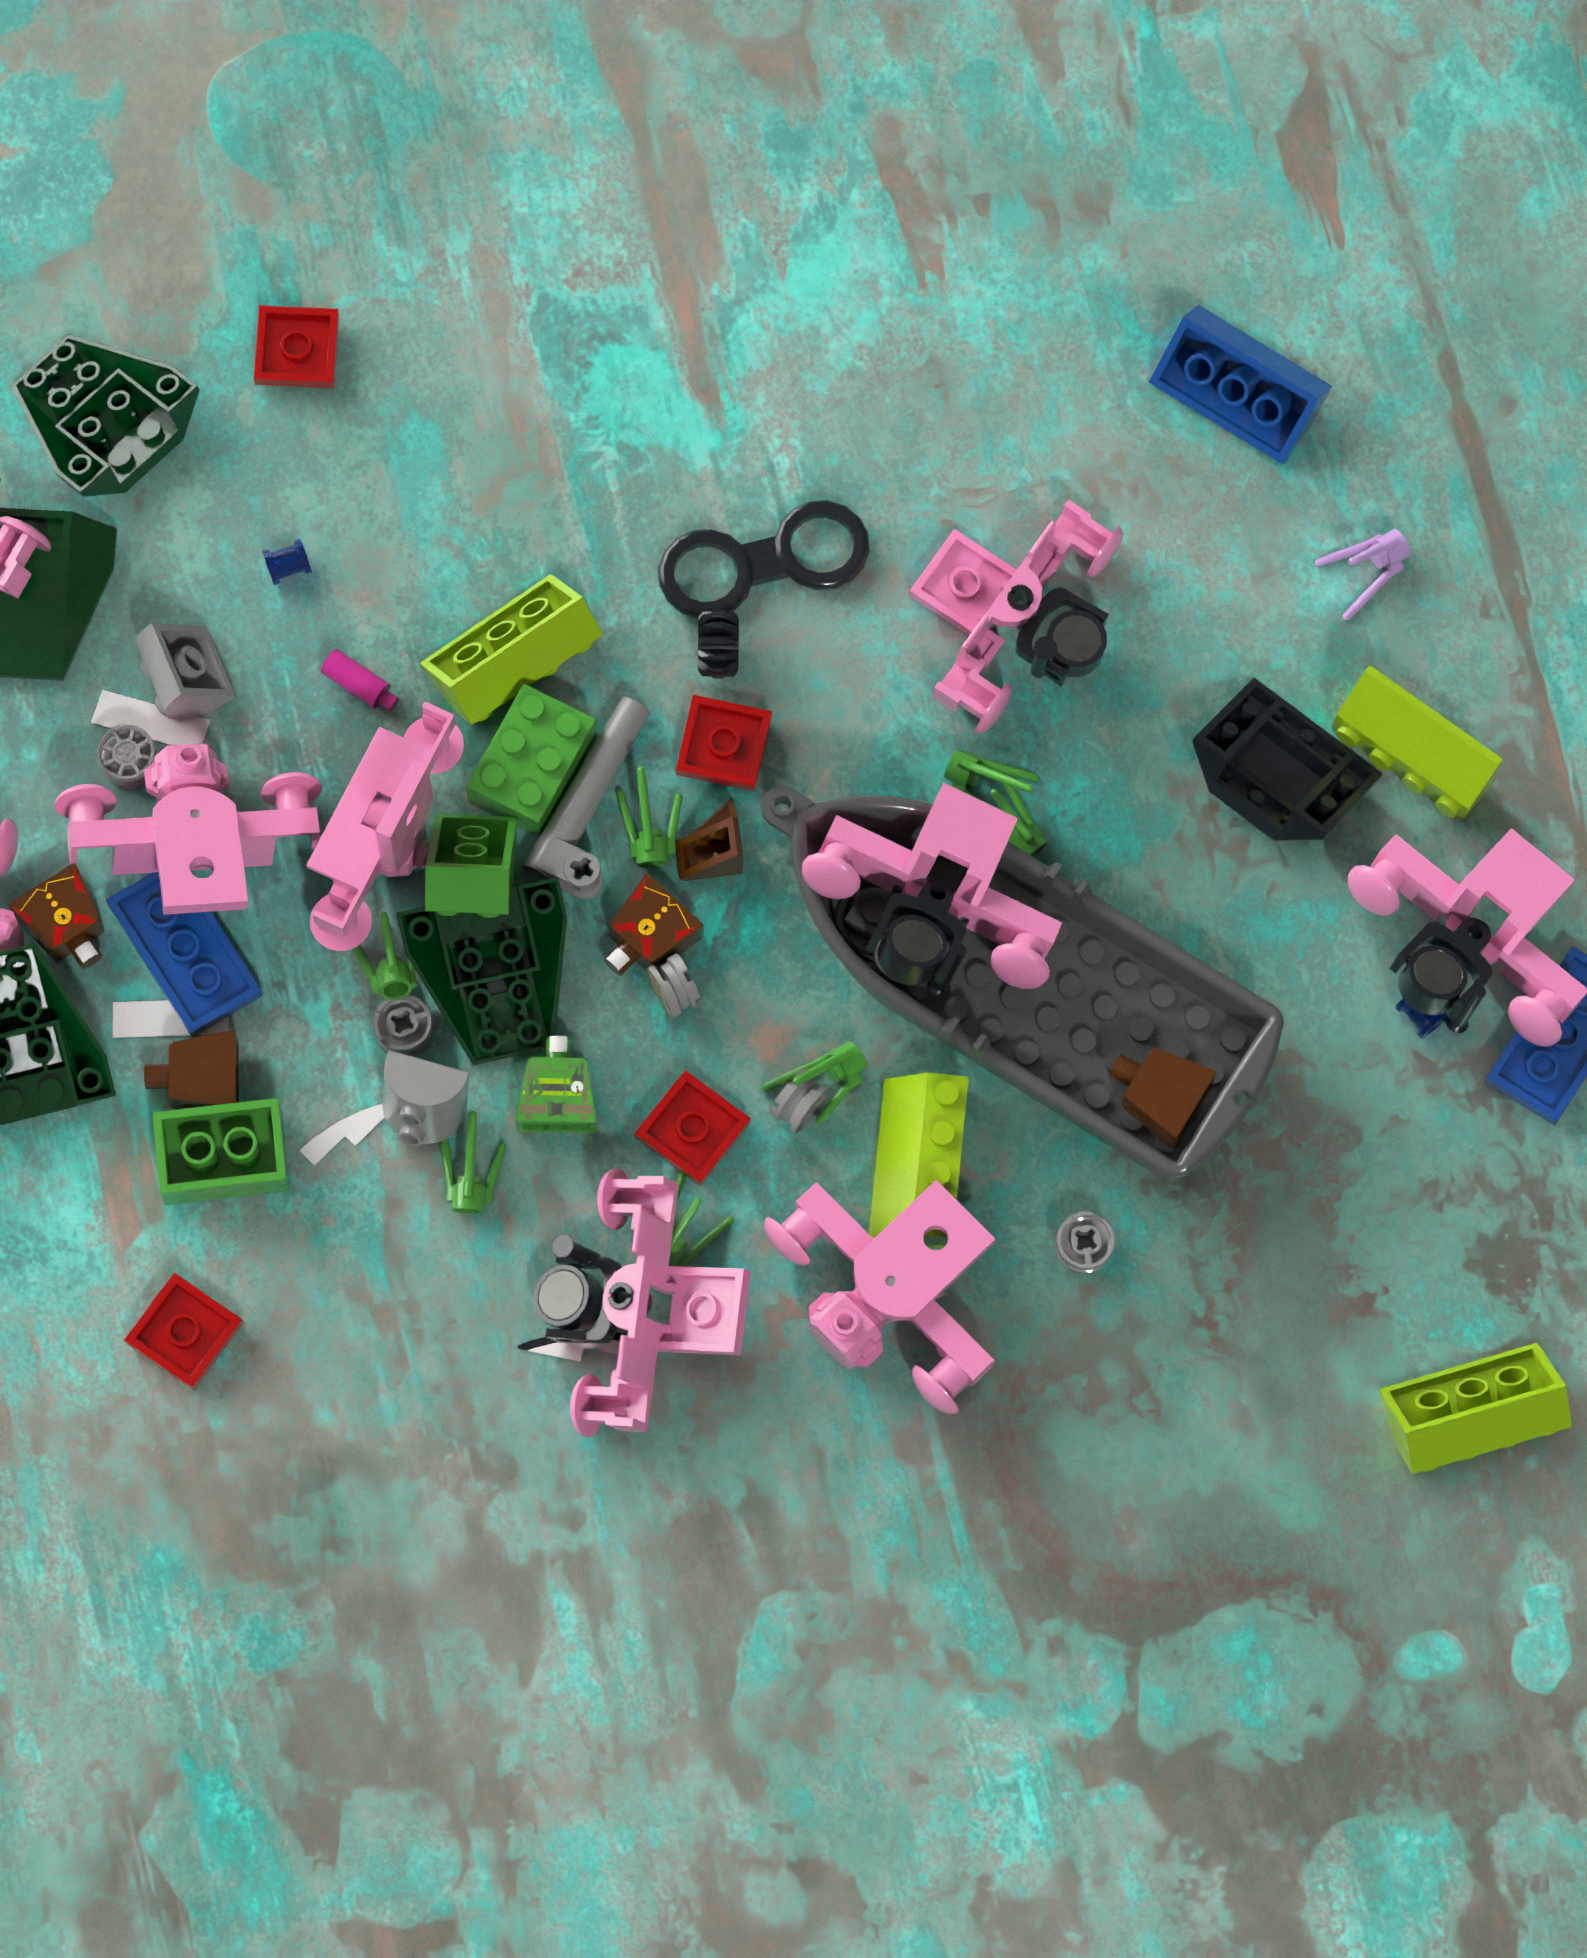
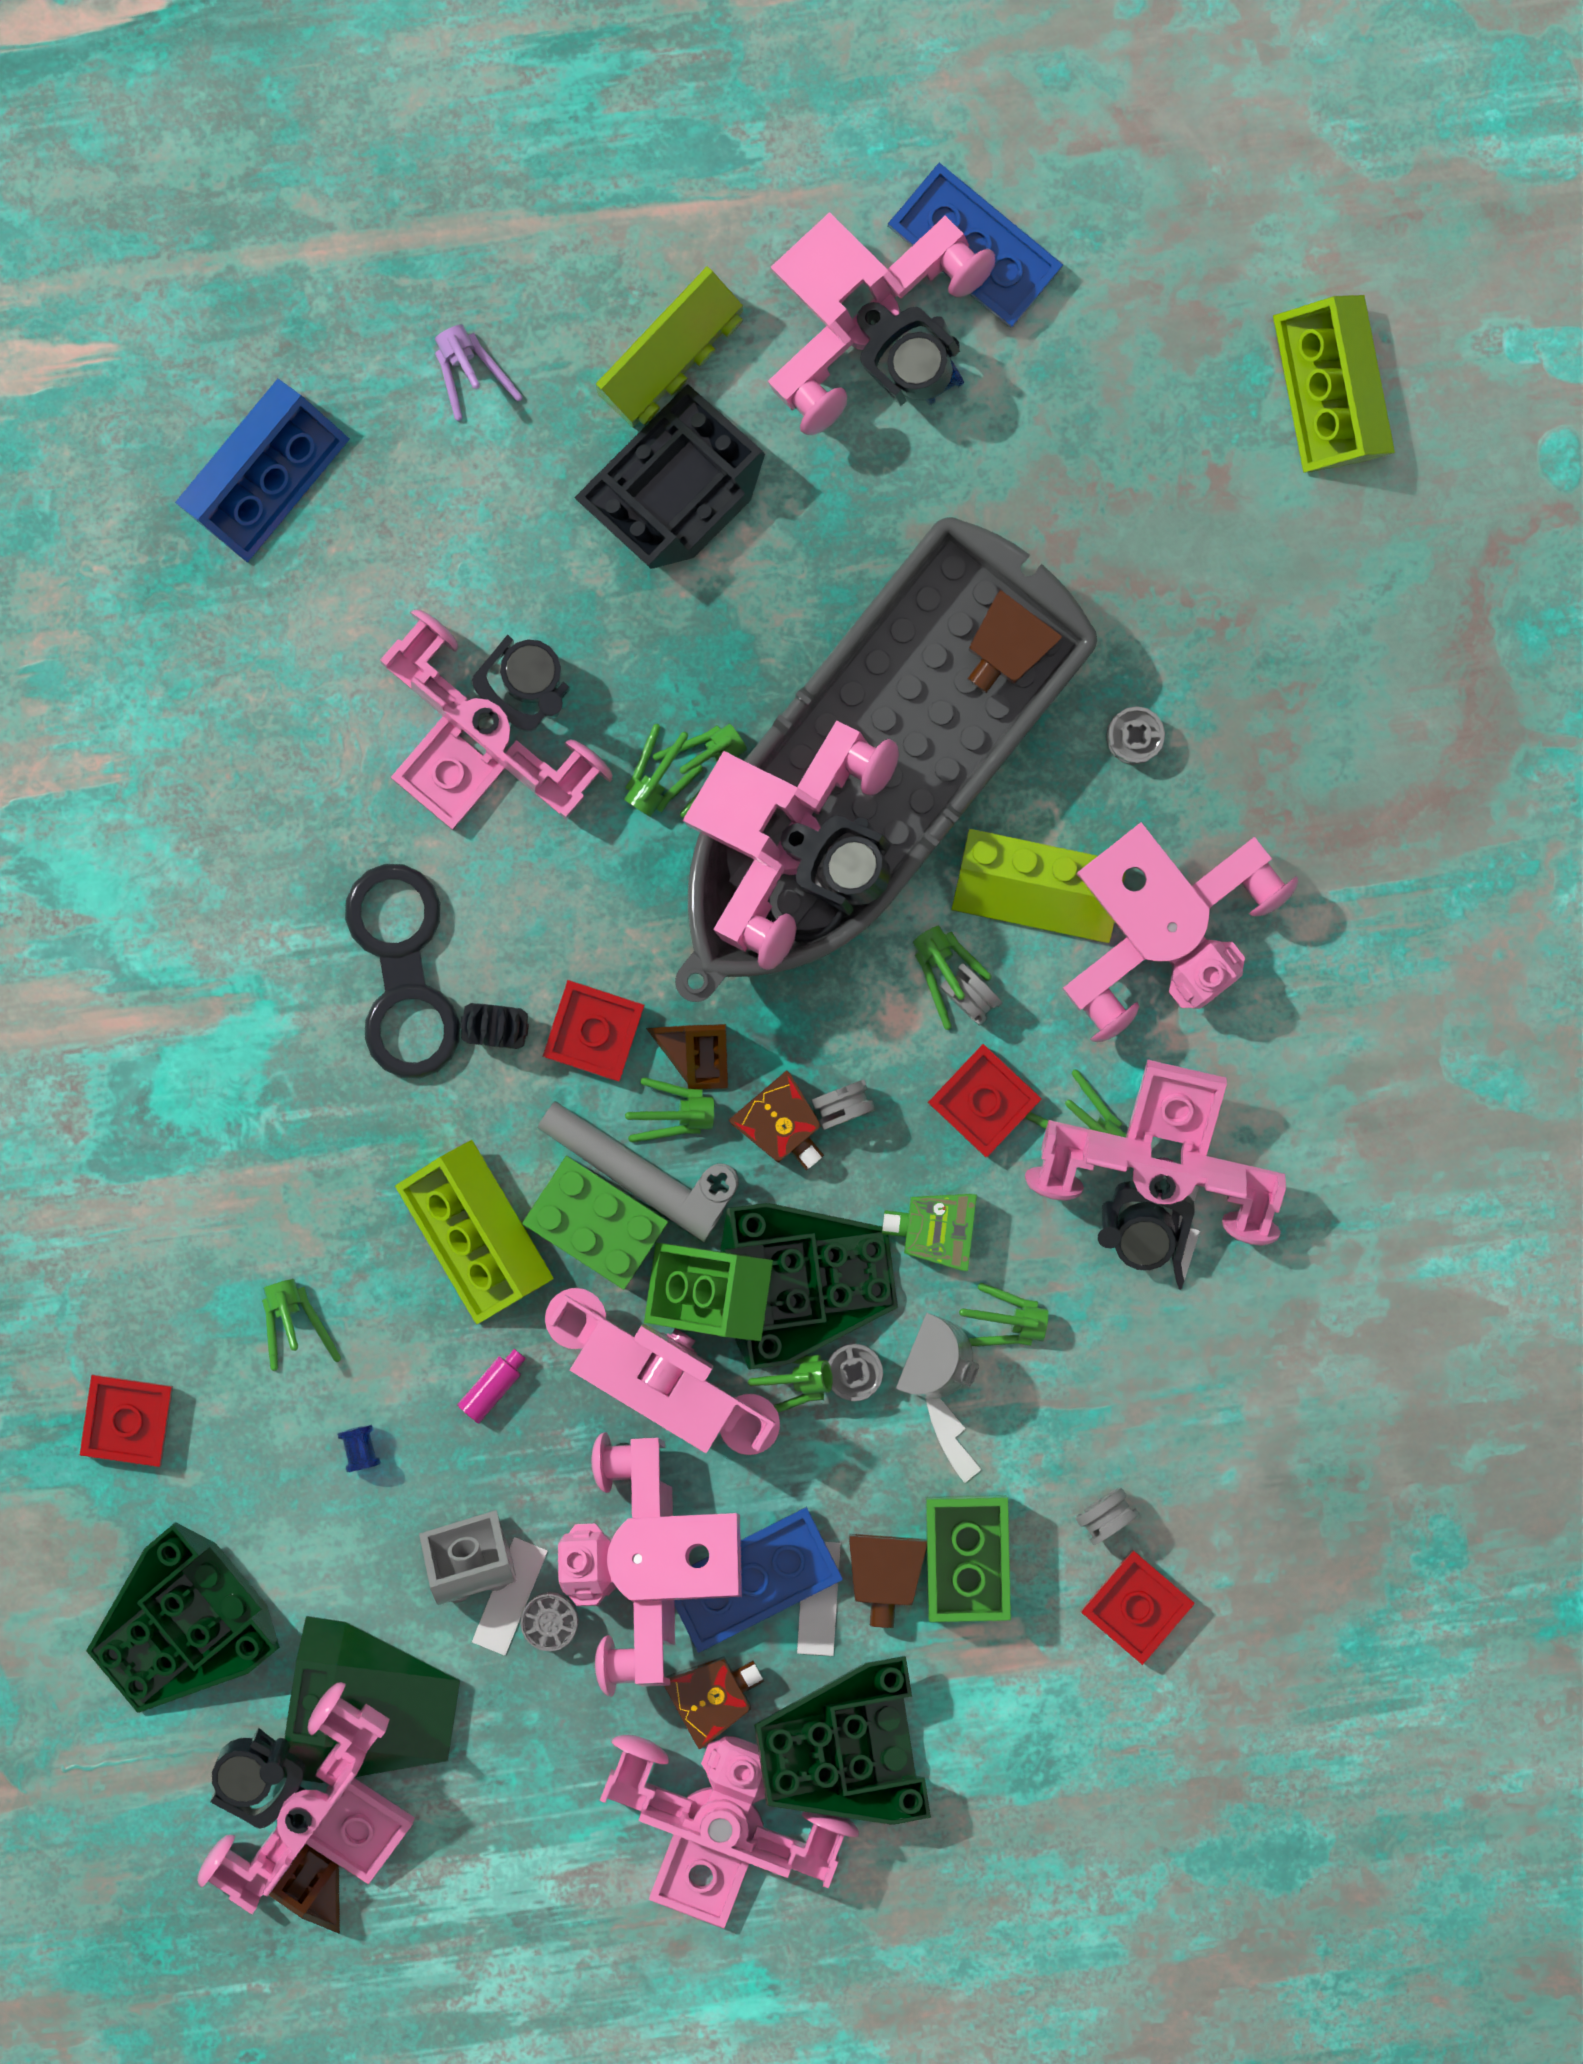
camera: 80 degrees left, 15 degrees up
none -> bright green plant [262,1279,341,1371]
none -> light grey wheel [1075,1486,1139,1545]

